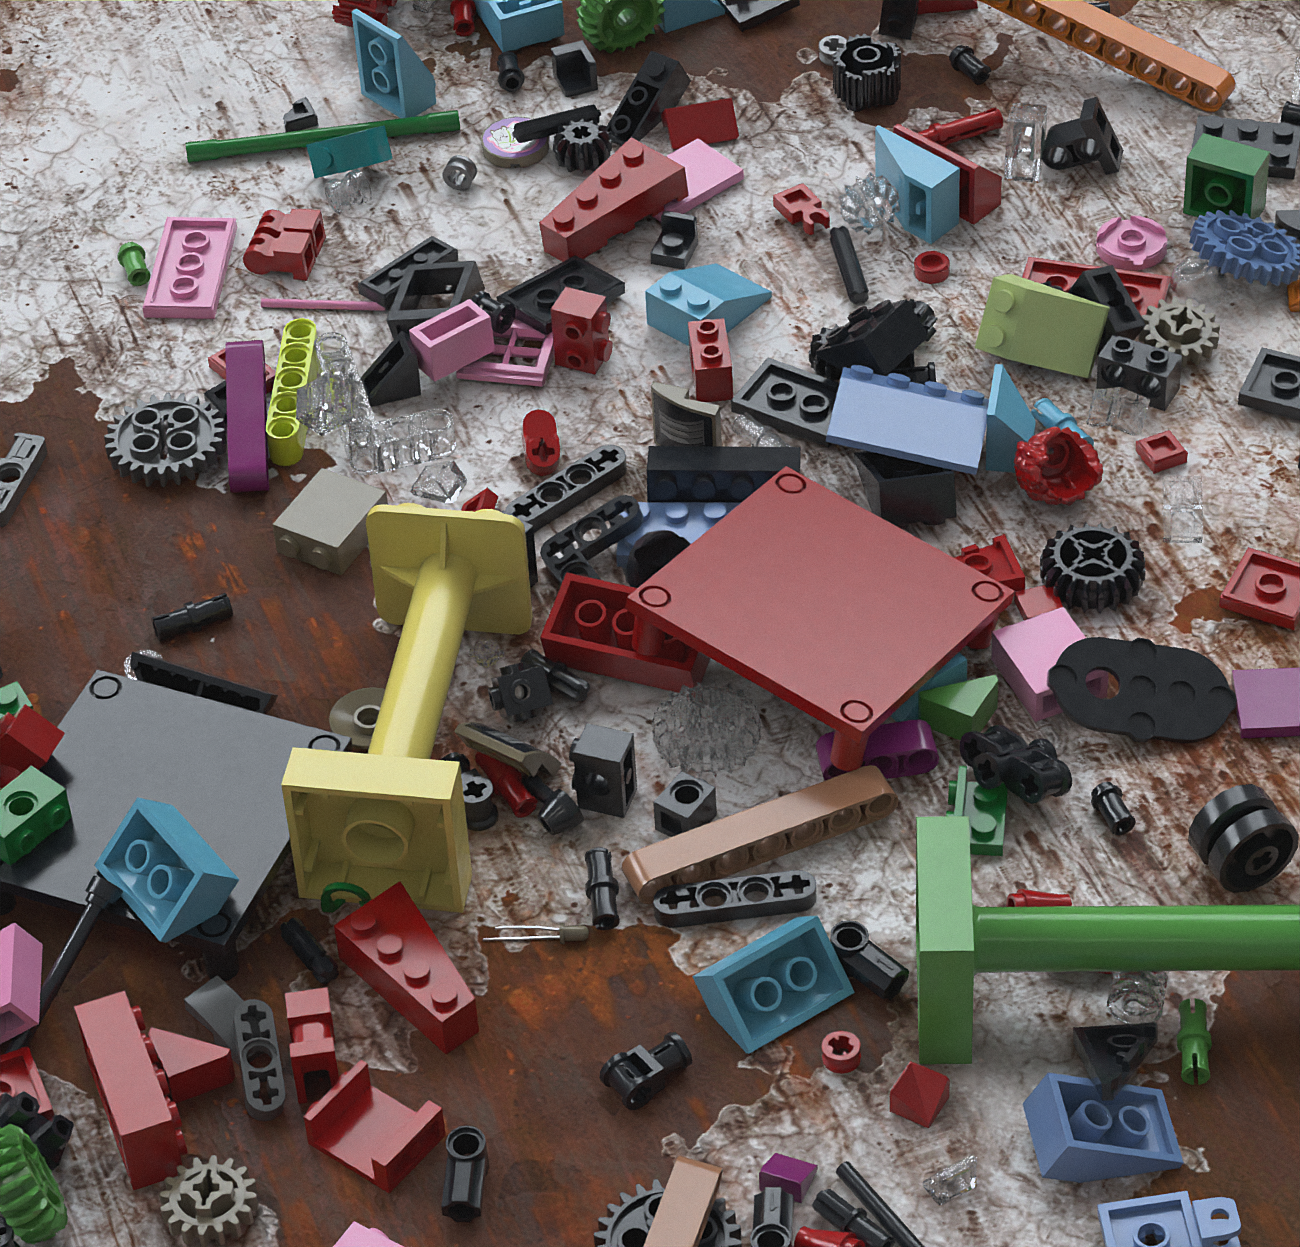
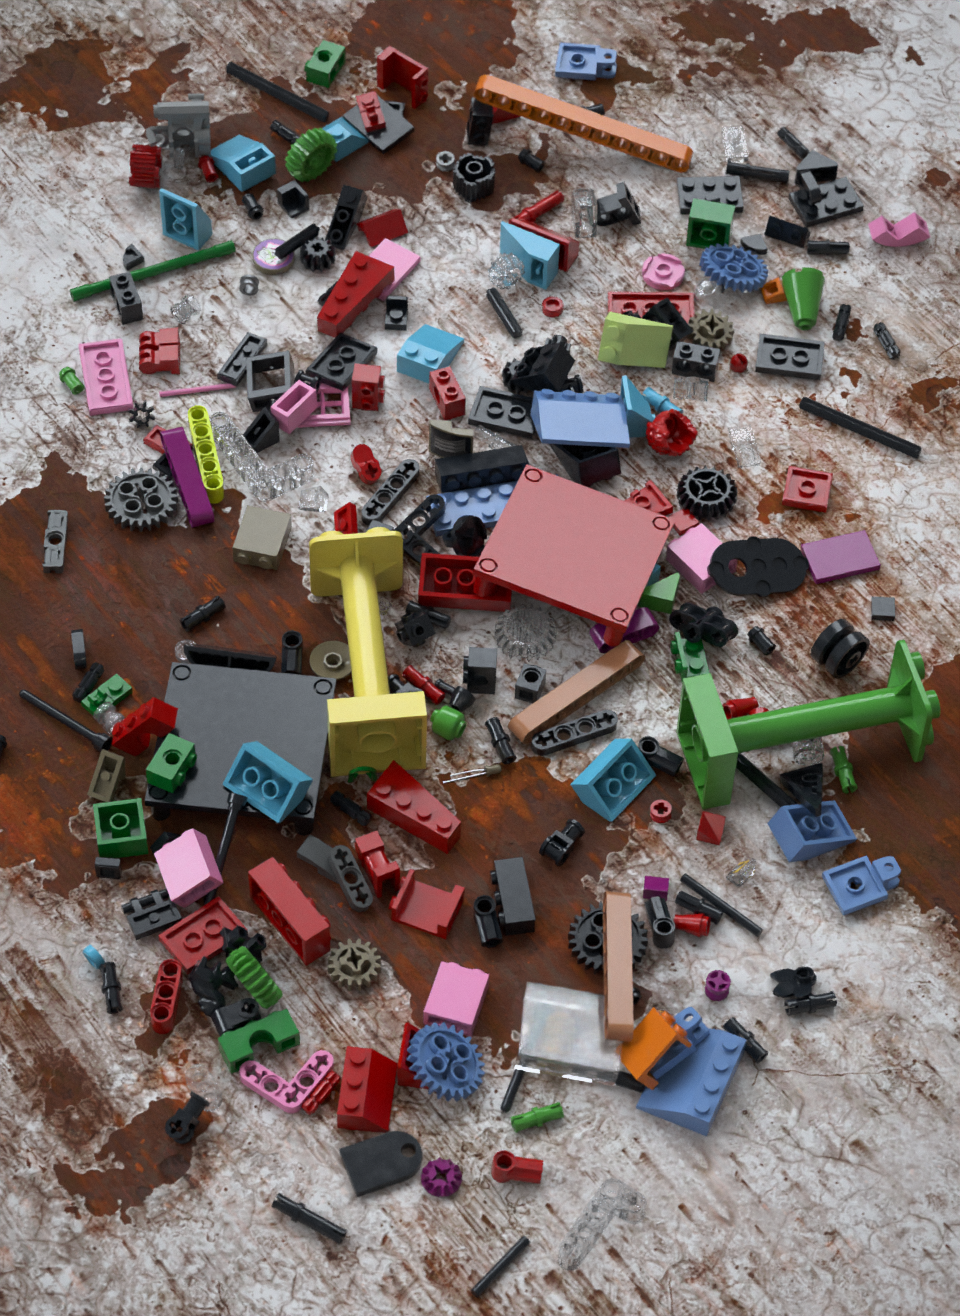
camera: 20 degrees left, 10 degrees up
slope [148,1027,235,1103] -> none
clear brick [296,372,355,436] -> none
teal brick [306,125,393,178] -> none
dark tan slope [454,722,562,777] -> none
plate [773,183,830,235] -> none
red tile [1135,430,1188,474] -> none
none -> black brick [109,272,143,325]
none -> black gear [128,400,155,428]
none -> black piece [281,630,303,675]
none -> bright green head [430,706,467,741]
none -> black brick [490,857,536,936]
none -> red hinge [730,353,748,373]
none -> black axle [736,753,798,807]

